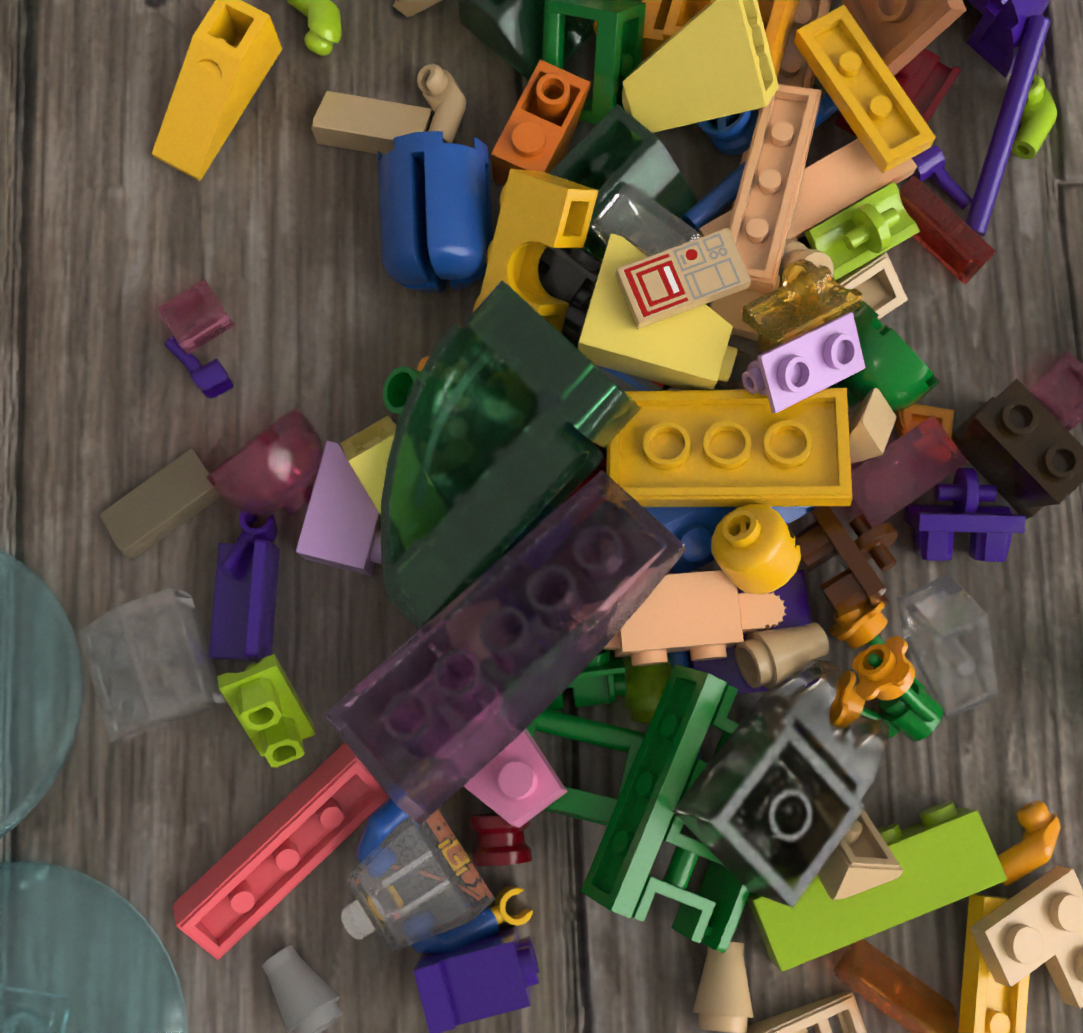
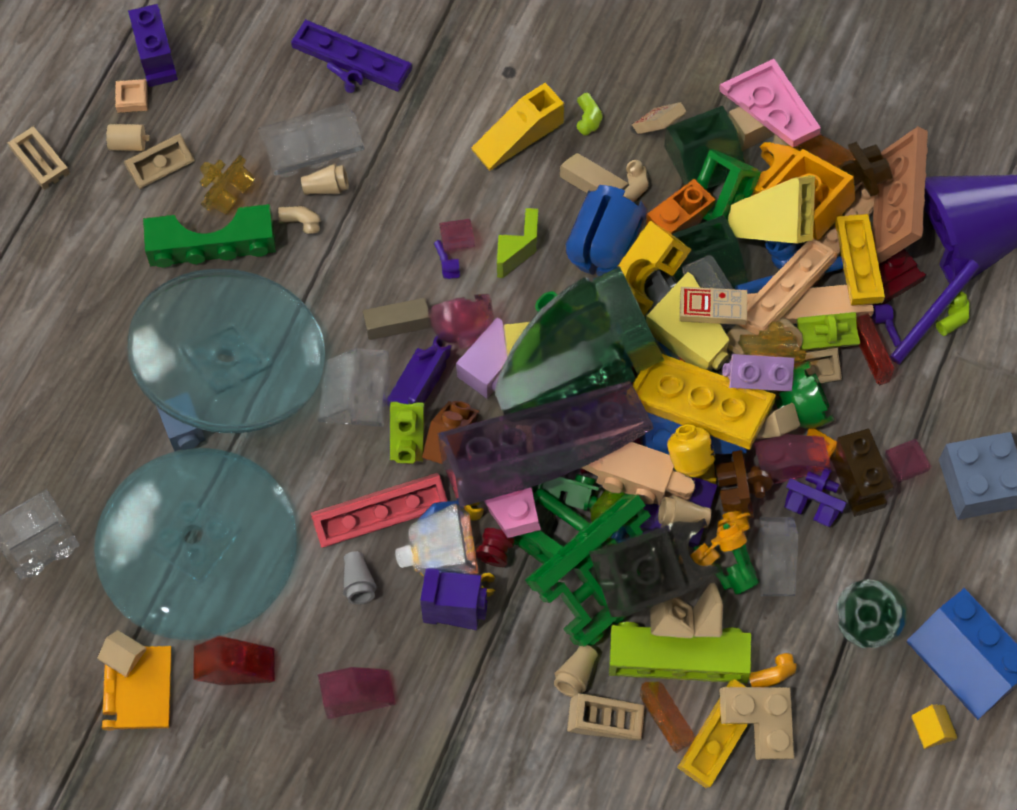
camera: 25 degrees right, 15 degrees down
none -> dark orange slope [422,401,479,468]
none -> lime slope [497,208,538,278]
none -> tan slope [693,583,723,637]

